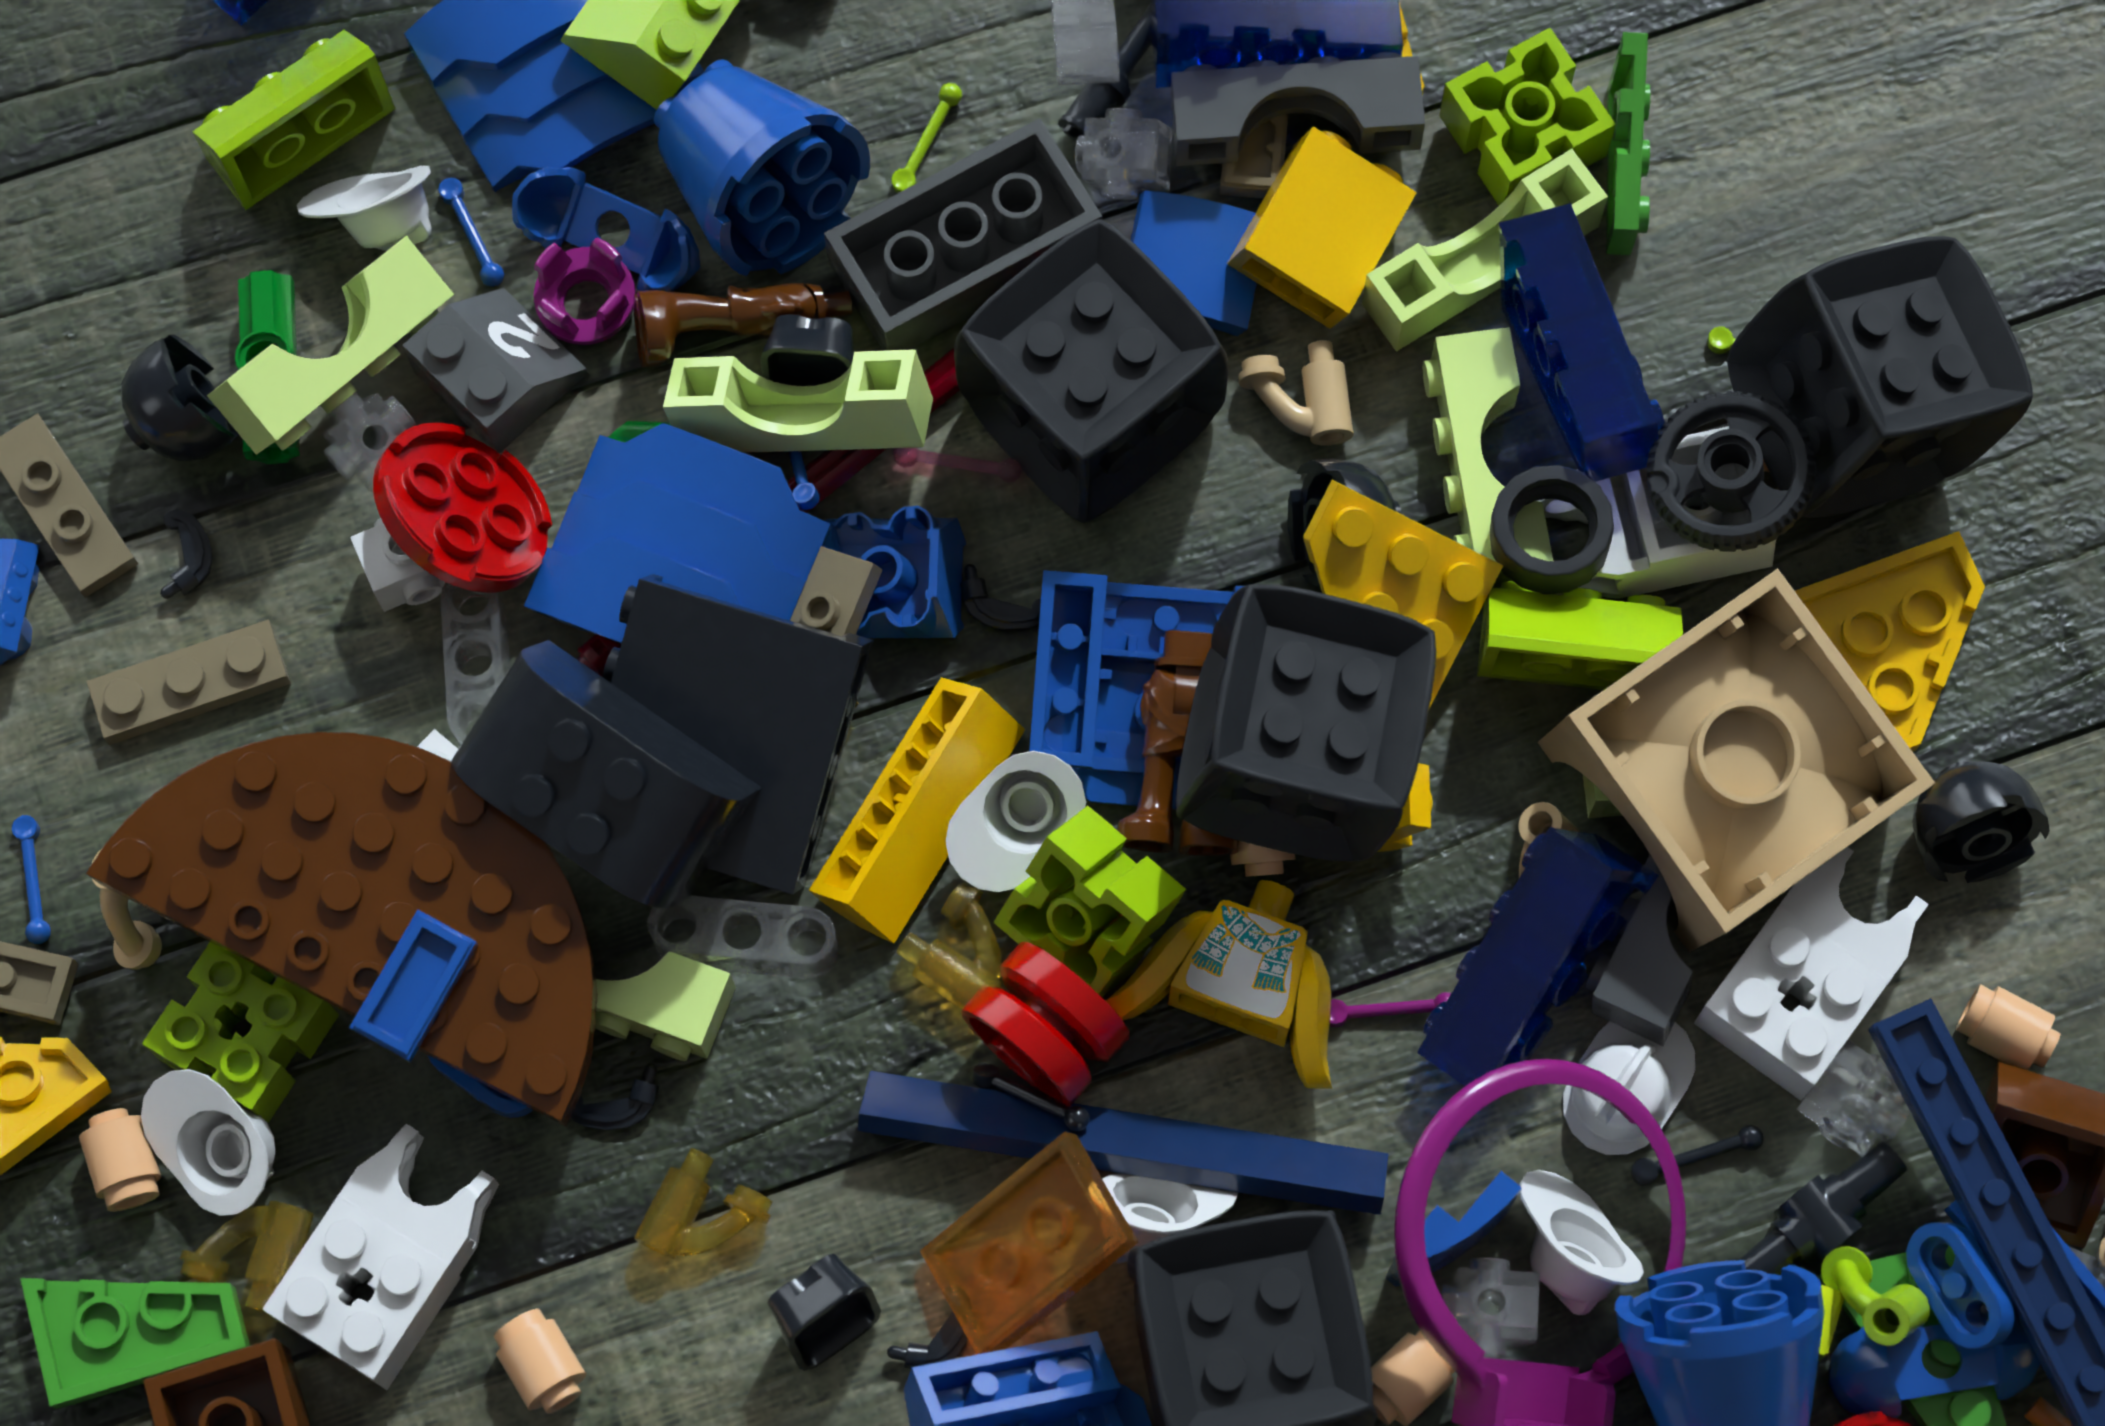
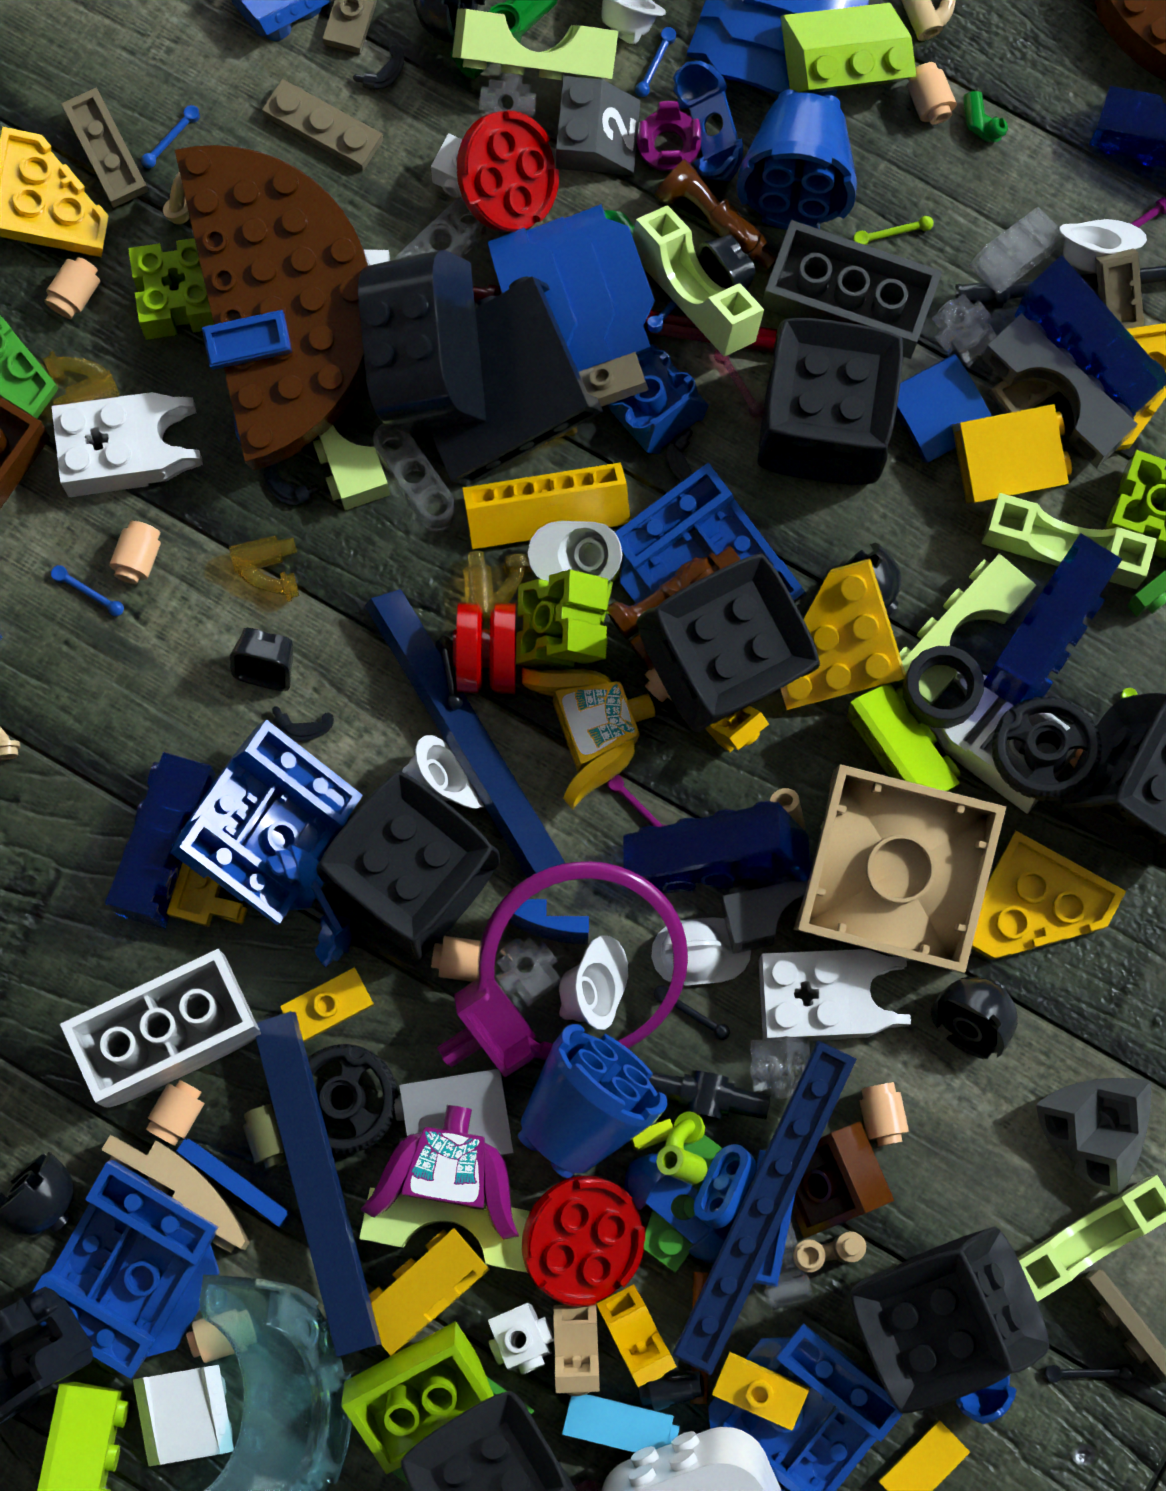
camera: 45 degrees right, 5 degrees up
white piece [141,1069,276,1216] -> none
clear orange tile [920,1131,1139,1355] -> none
tan plant [1238,340,1354,445] -> none

